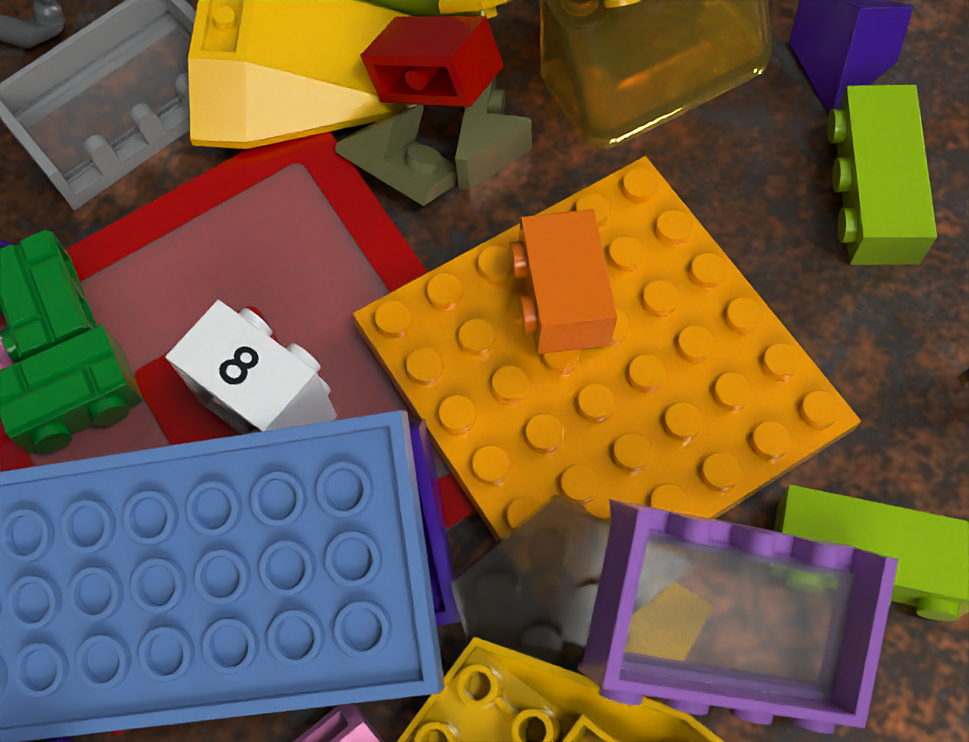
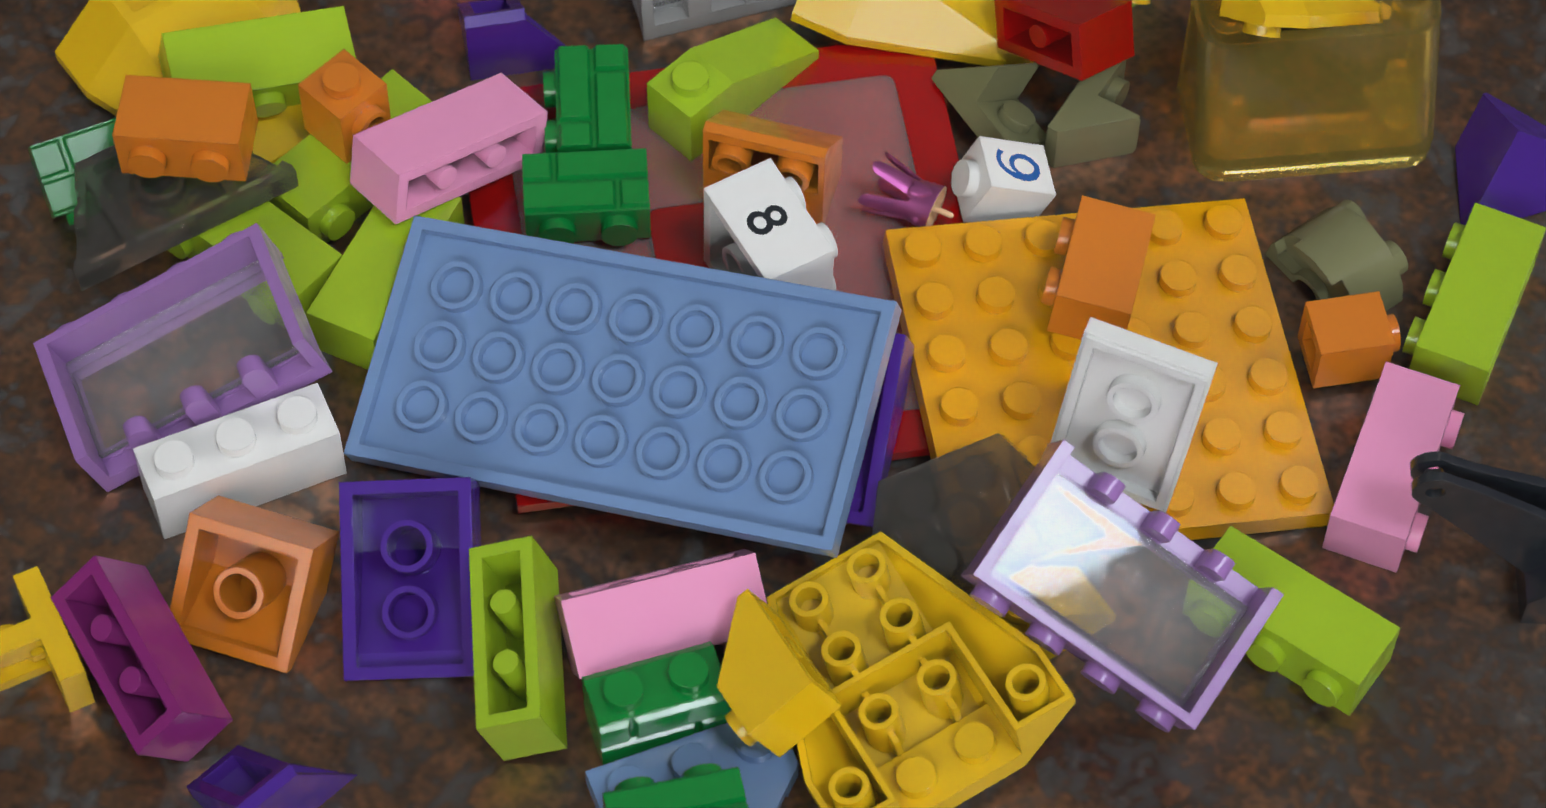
camera: 15 degrees right, 10 degrees down
none -> lime slope [647,17,819,162]
none -> orange slope [703,110,843,224]
none -> flat silver piece [858,151,954,227]
none -> white brick [951,136,1056,223]
none -> white tile [1051,317,1218,513]
none -> olive cylinder [1265,199,1408,311]
none -> orange brick [1297,291,1401,389]
none -> bright pink brick [1322,362,1465,573]

